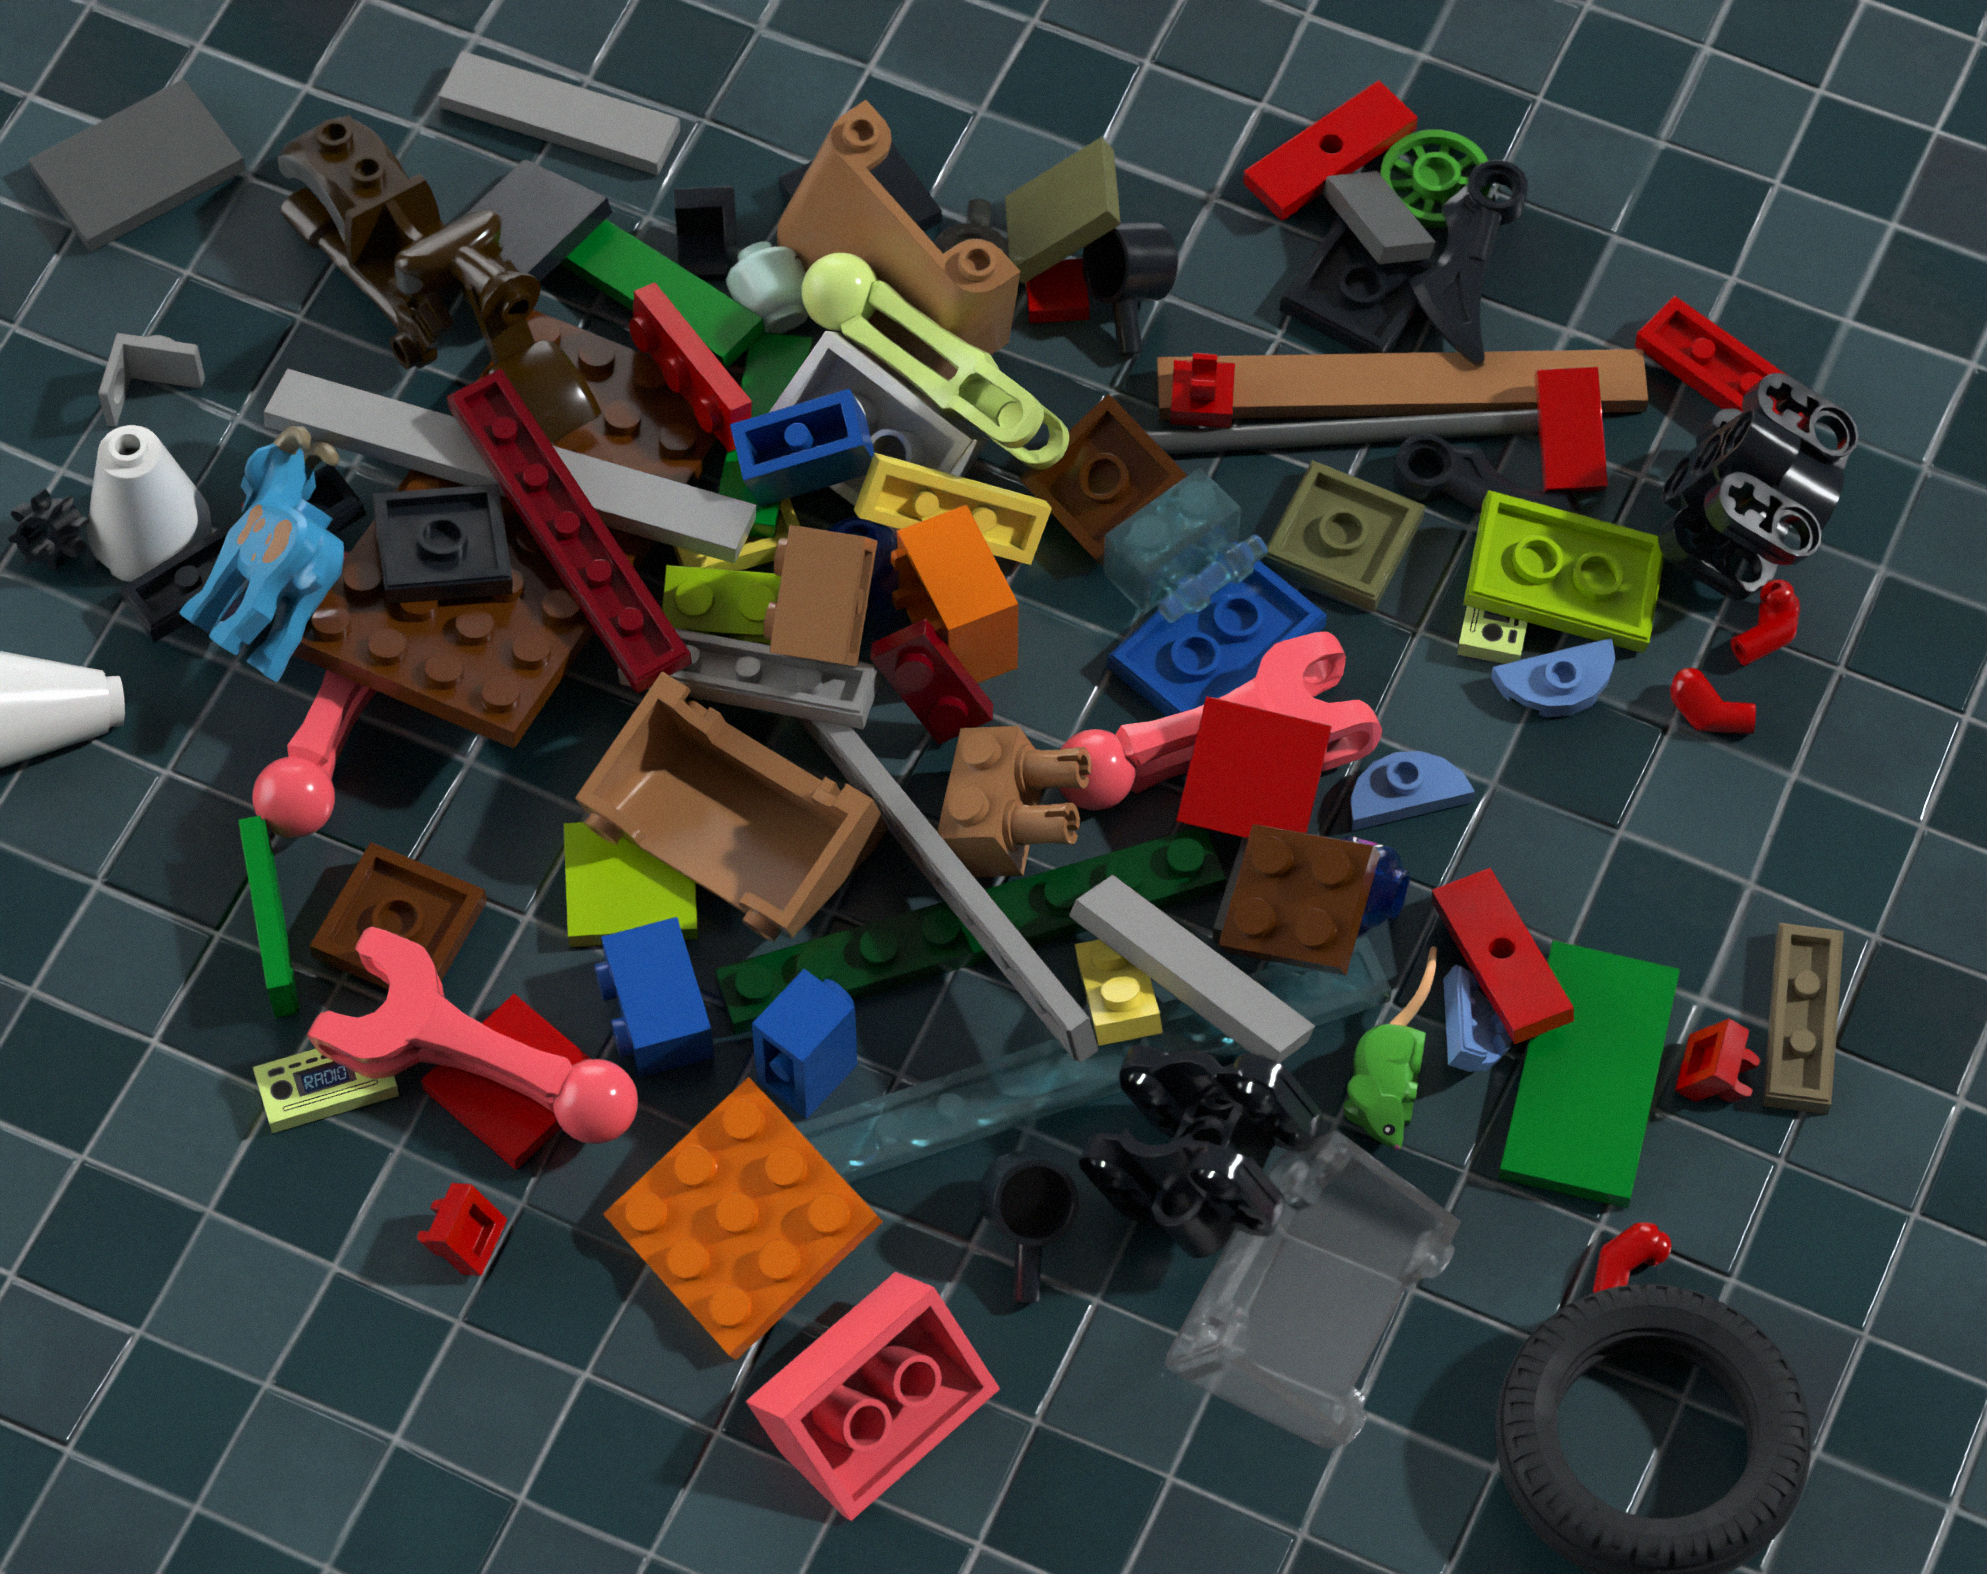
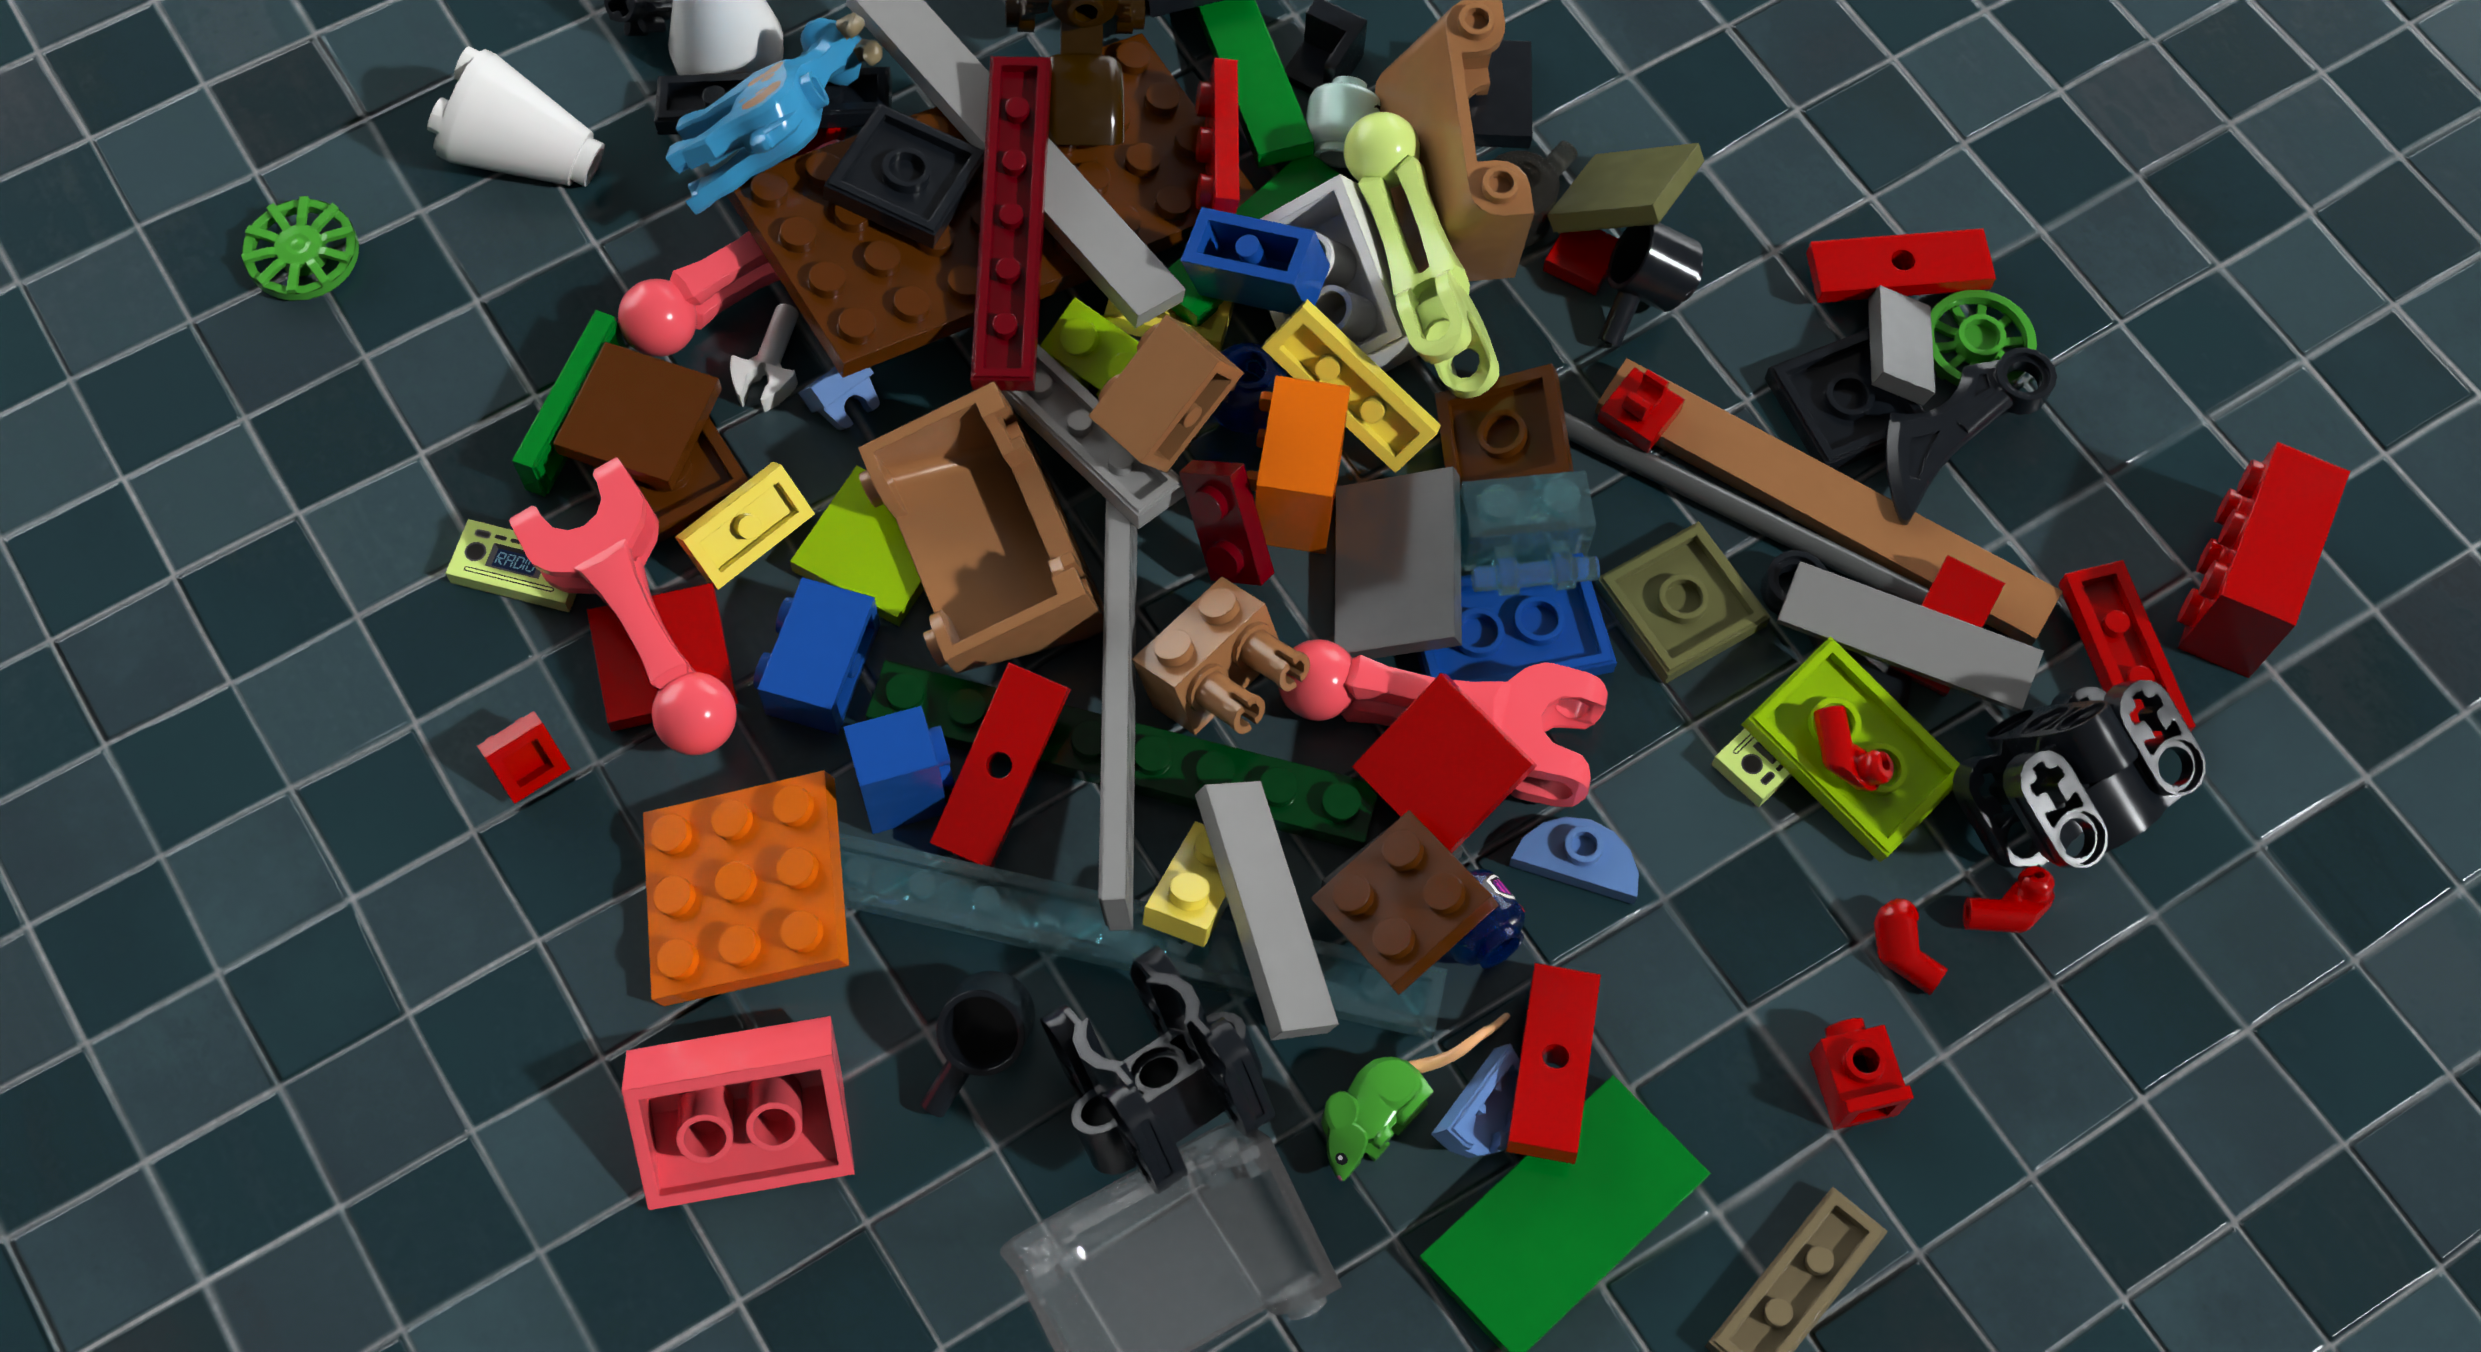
camera: 30 degrees right, 5 degrees up
medium blue plate [1491,638,1615,717] -> none
red tile [1675,1018,1760,1102] -> none
none -> reddish brown tile [553,342,722,492]
none -> light yellow plate [675,462,815,590]
none -> white bar [730,304,799,412]
none -> medium blue tile [798,367,880,430]
none -> red tile [930,662,1071,869]
none -> dark grey tile [1335,466,1462,659]
none -> light grey tile [1776,561,2044,712]
none -> red brick [1809,1018,1914,1130]
none -> red arm [1813,706,1894,791]
none -> red brick [2177,441,2350,678]

